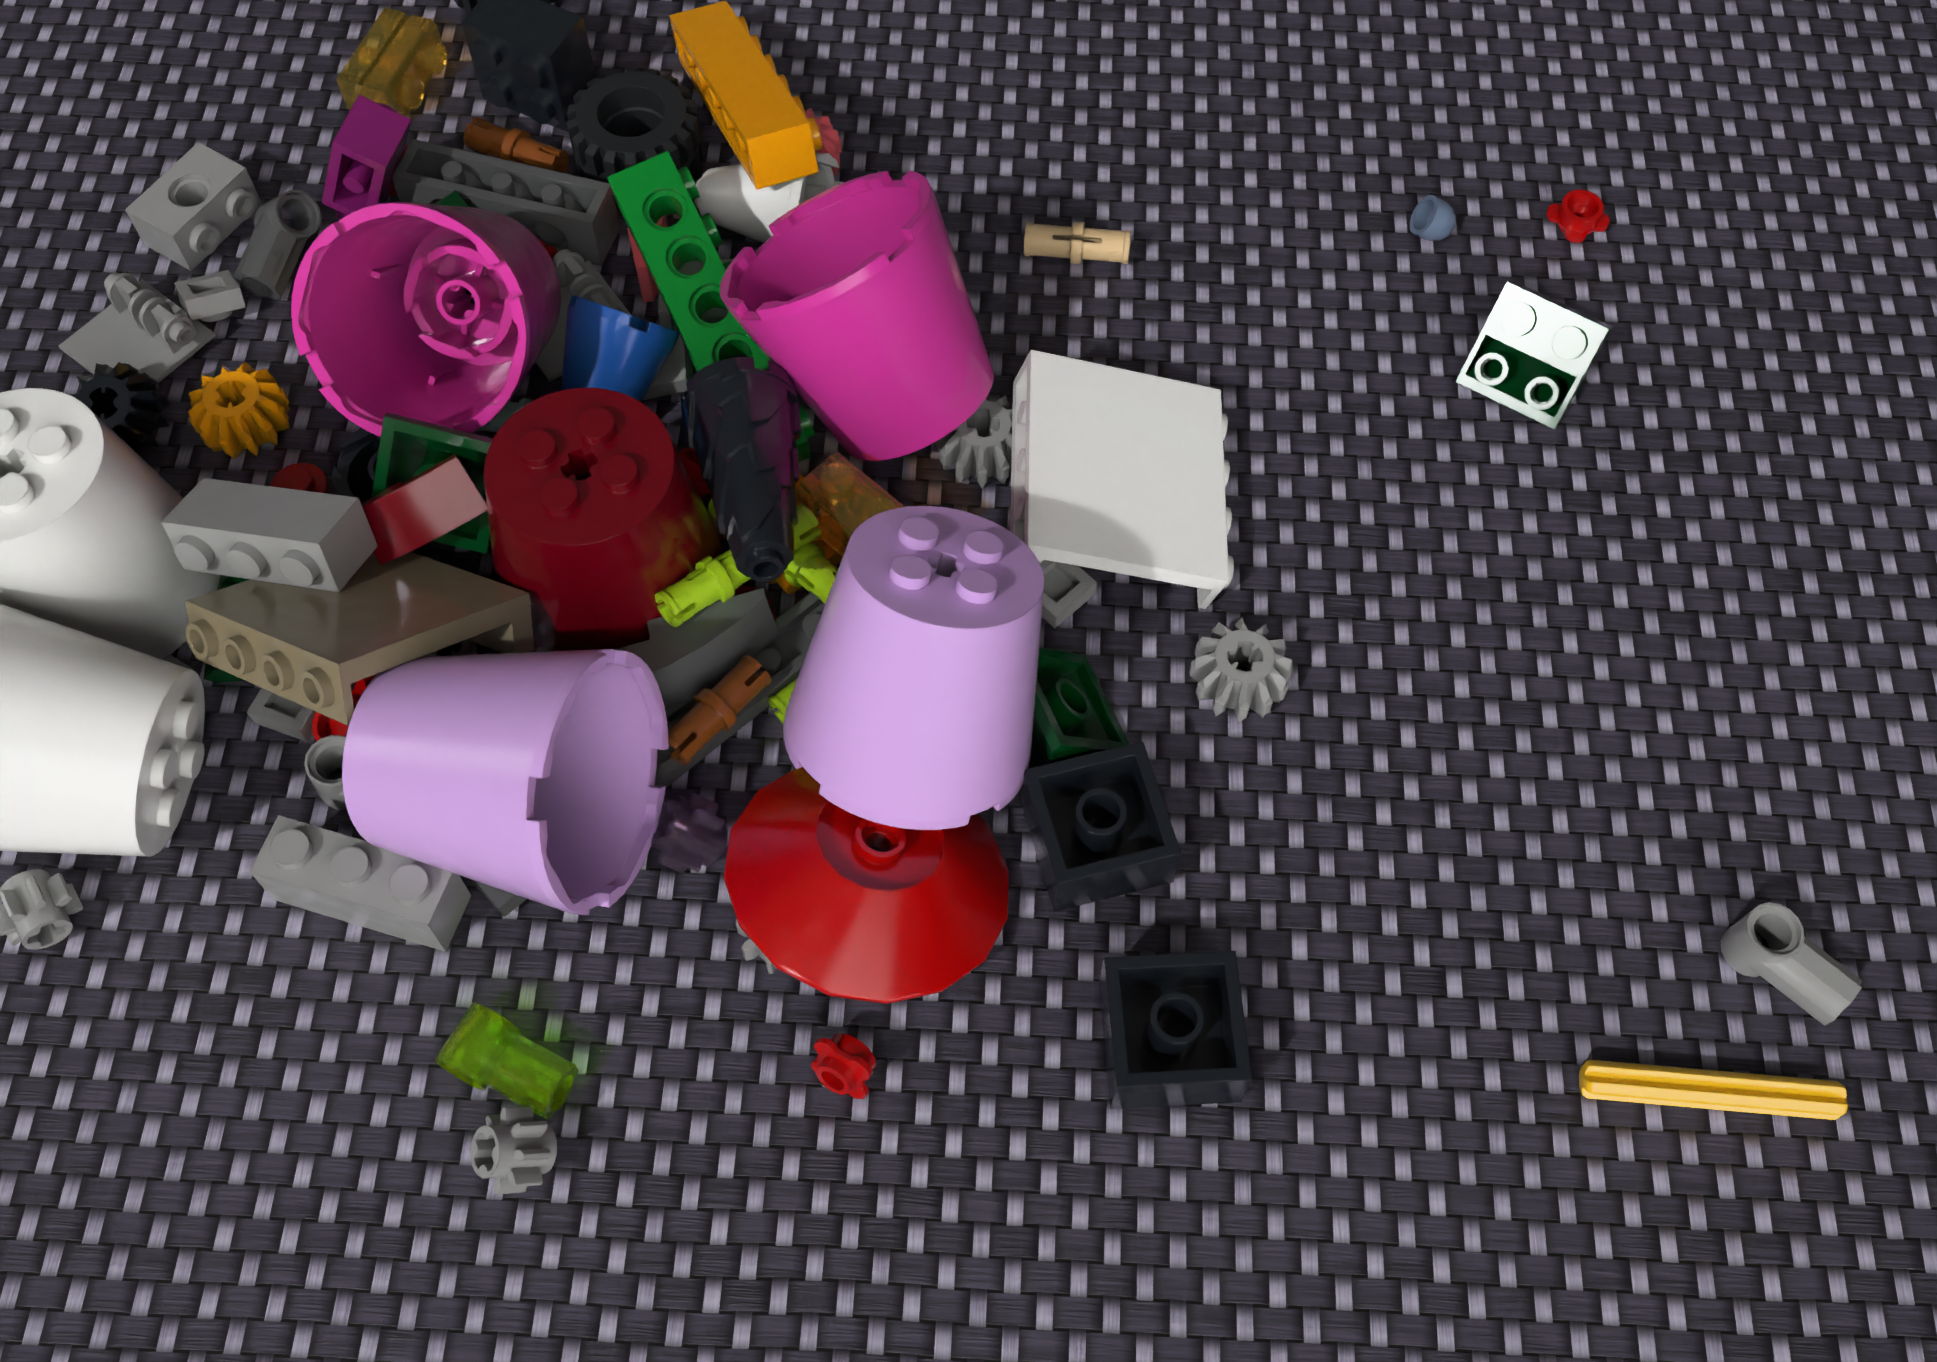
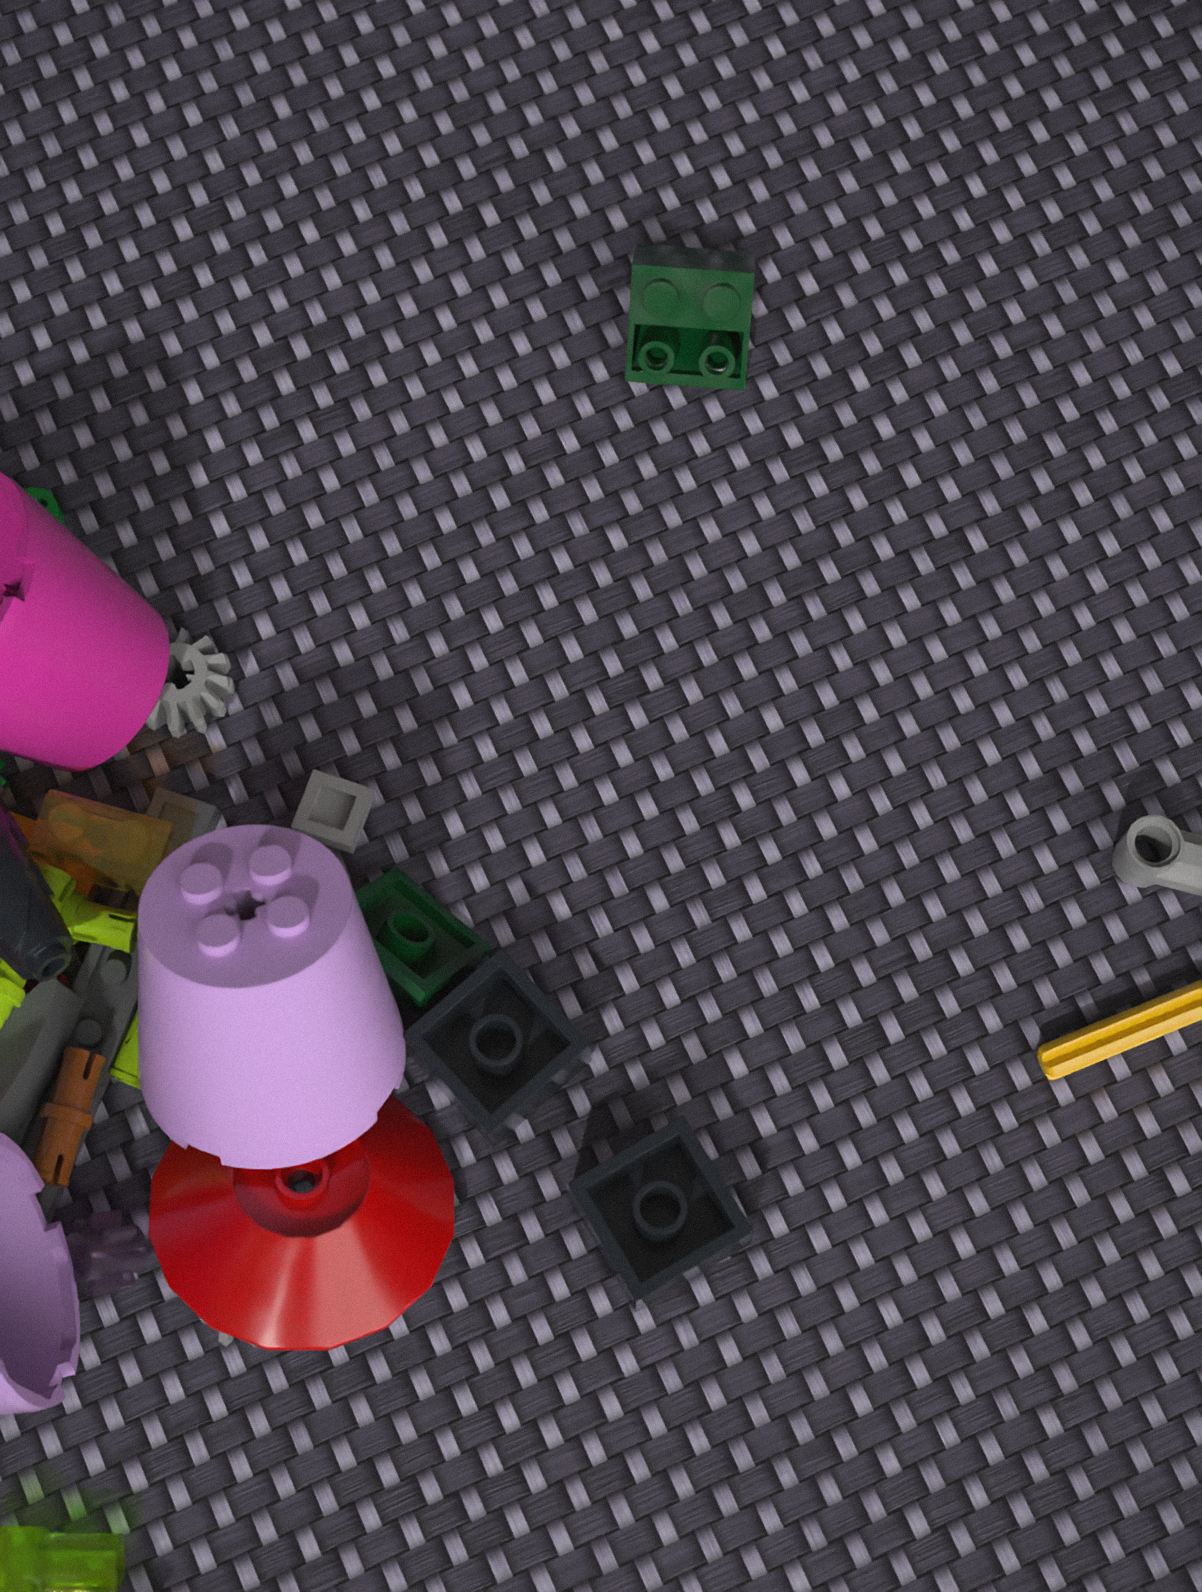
camera: 25 degrees left, 10 degrees up
red plate [811,1033,876,1099] -> none
white panel [1010,350,1234,609] -> none
tan pin [1024,222,1131,265] -> none
light grey gear [1189,617,1293,723] -> none
sand blue hinge [1410,195,1456,241] -> none
red plate [1546,189,1610,243] -> none

